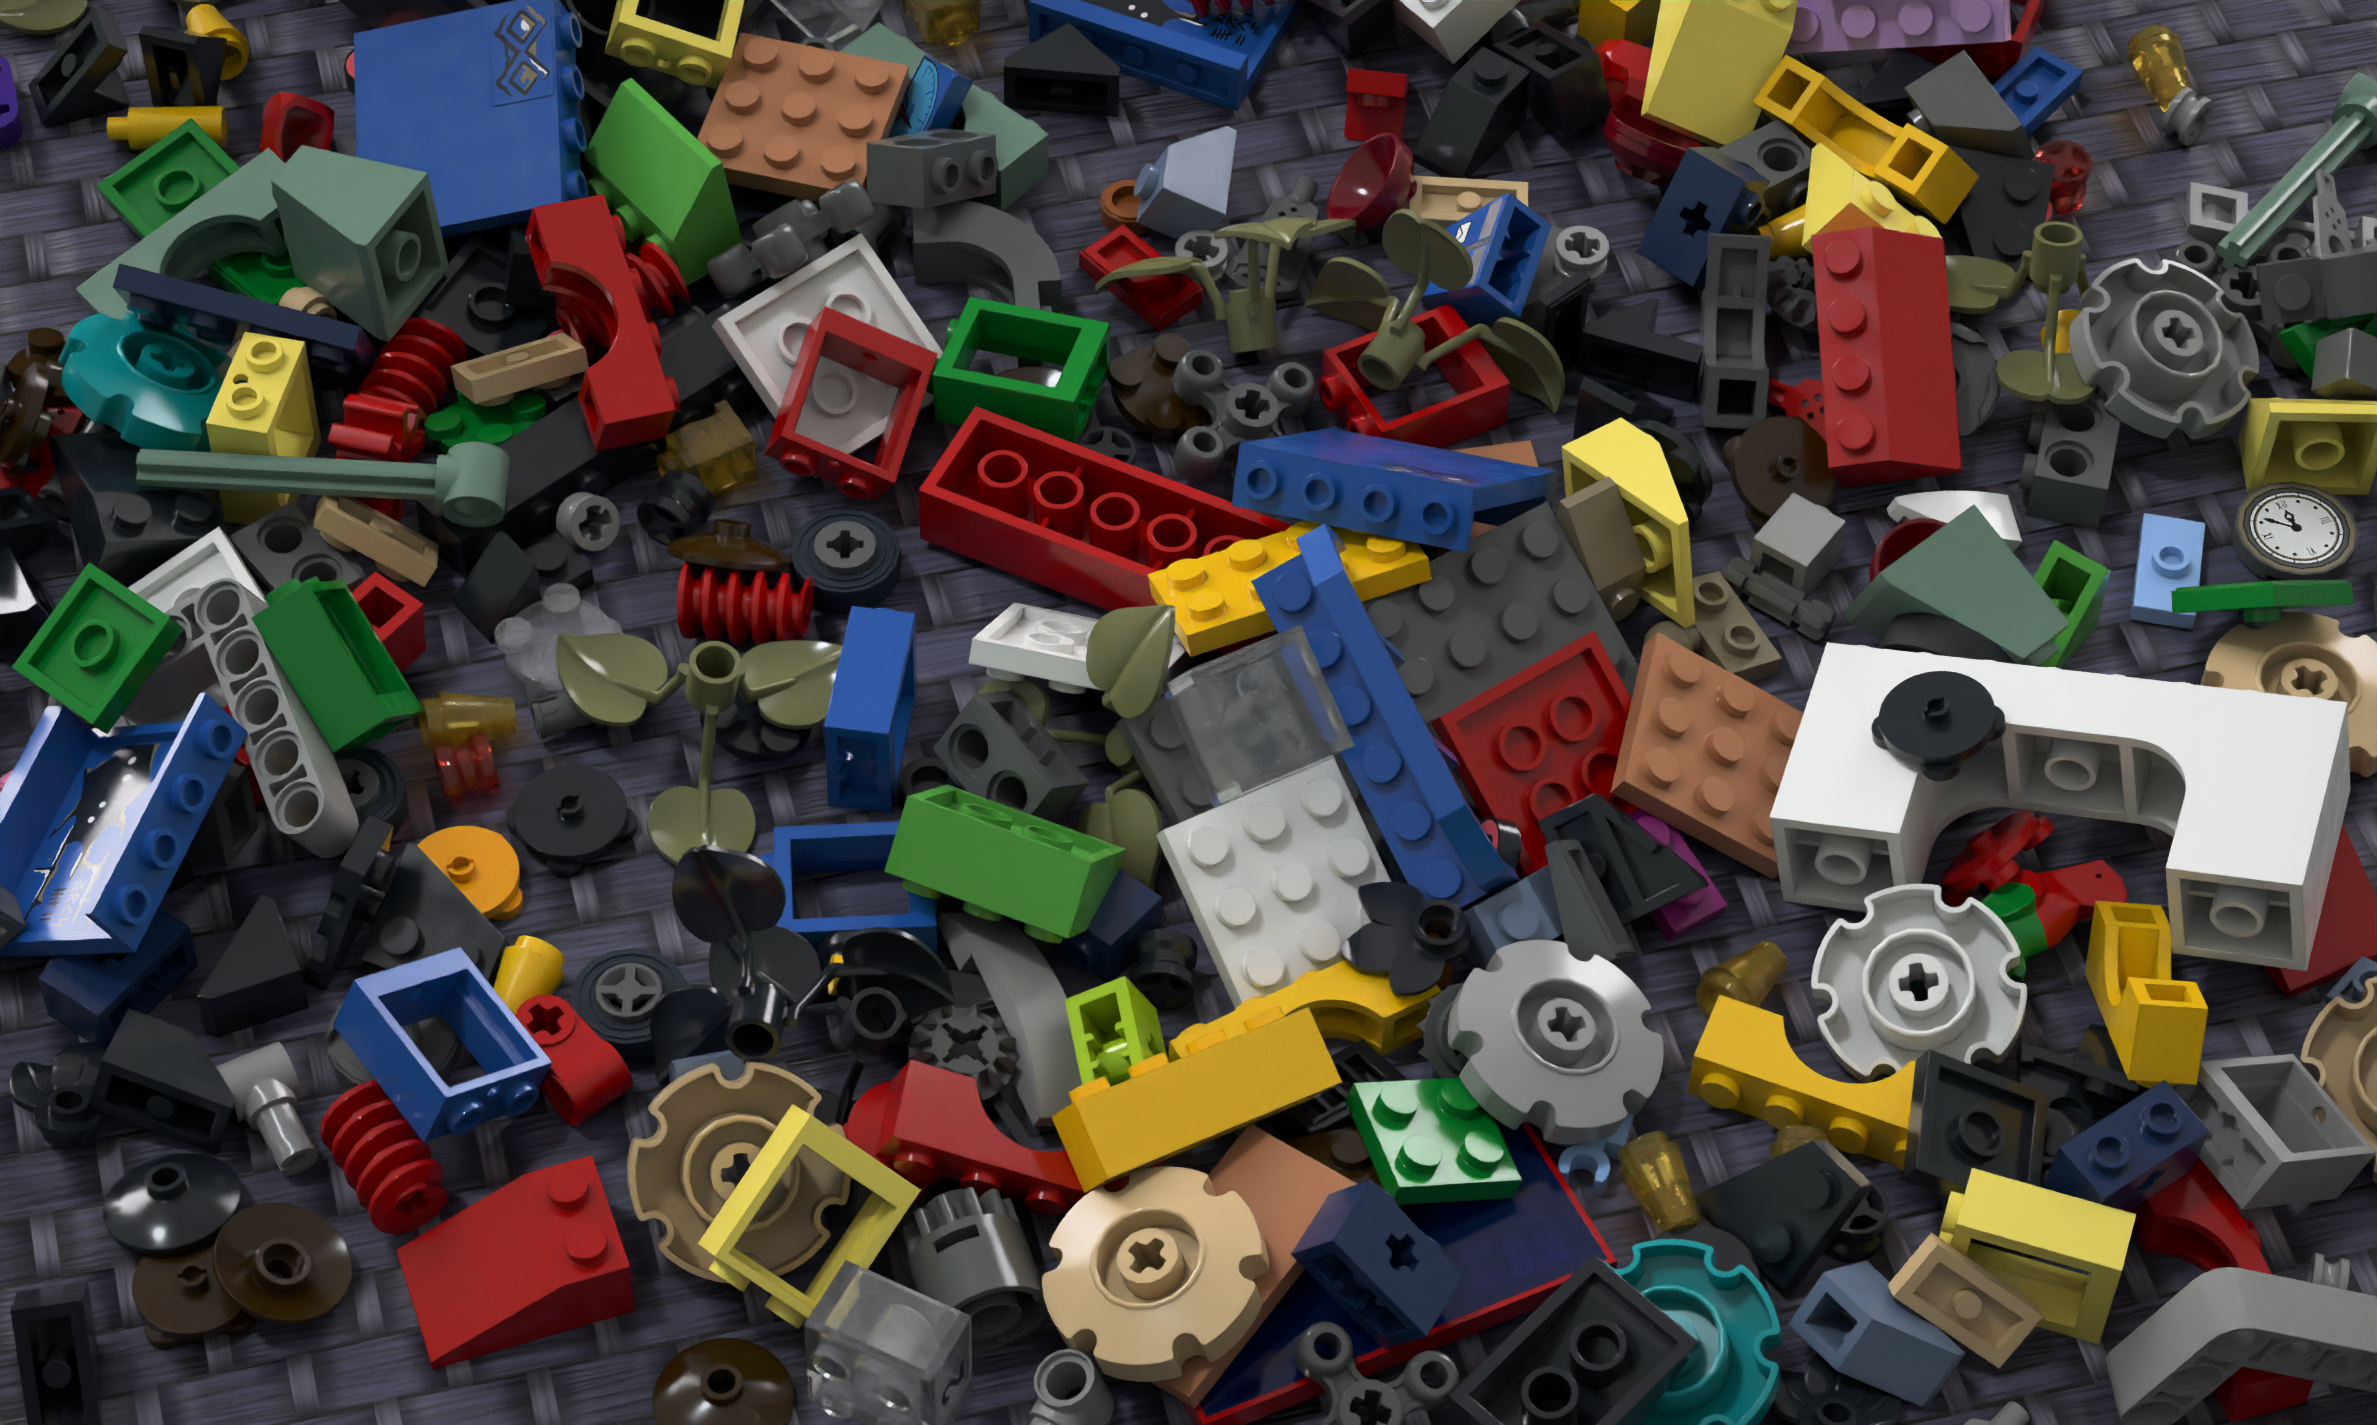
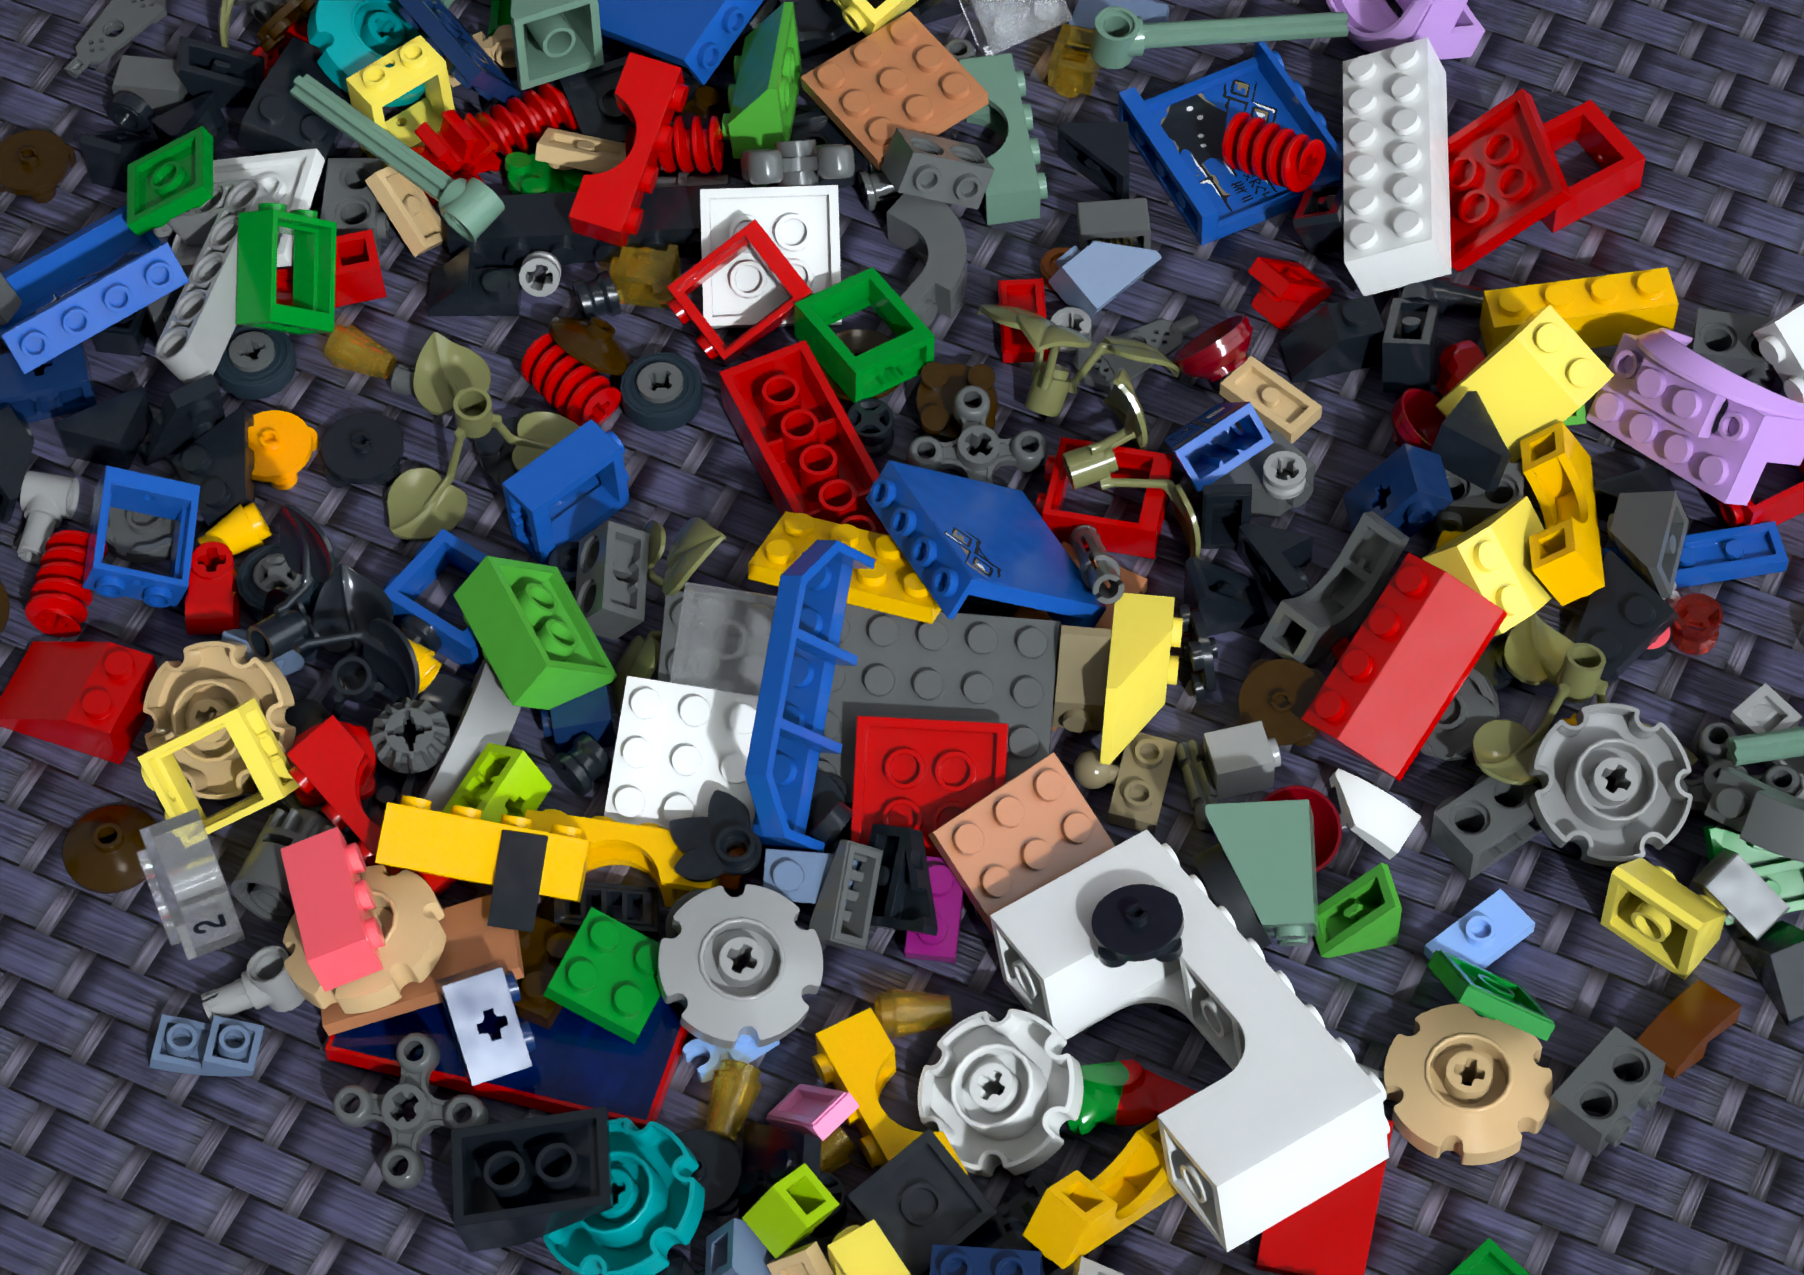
camera: 45 degrees right, 5 degrees up
clear red wheel [431,731,500,807] -> none
clear piece [494,583,623,691] -> none
slope [888,55,974,138] -> none
white plate [969,602,1194,699] -> none
red piece [1941,809,2054,907] -> none
tile [2231,481,2358,581] -> none
none -> coral brick [280,826,386,992]
none -> black sticker [487,830,548,932]
none -> lime brick [742,1163,840,1259]
none -> bright pink tile [766,1084,859,1141]
none -> dark grey pin [1069,525,1124,604]
none -> dark grey piece [1076,198,1151,251]
none -> black slope [1431,391,1511,491]

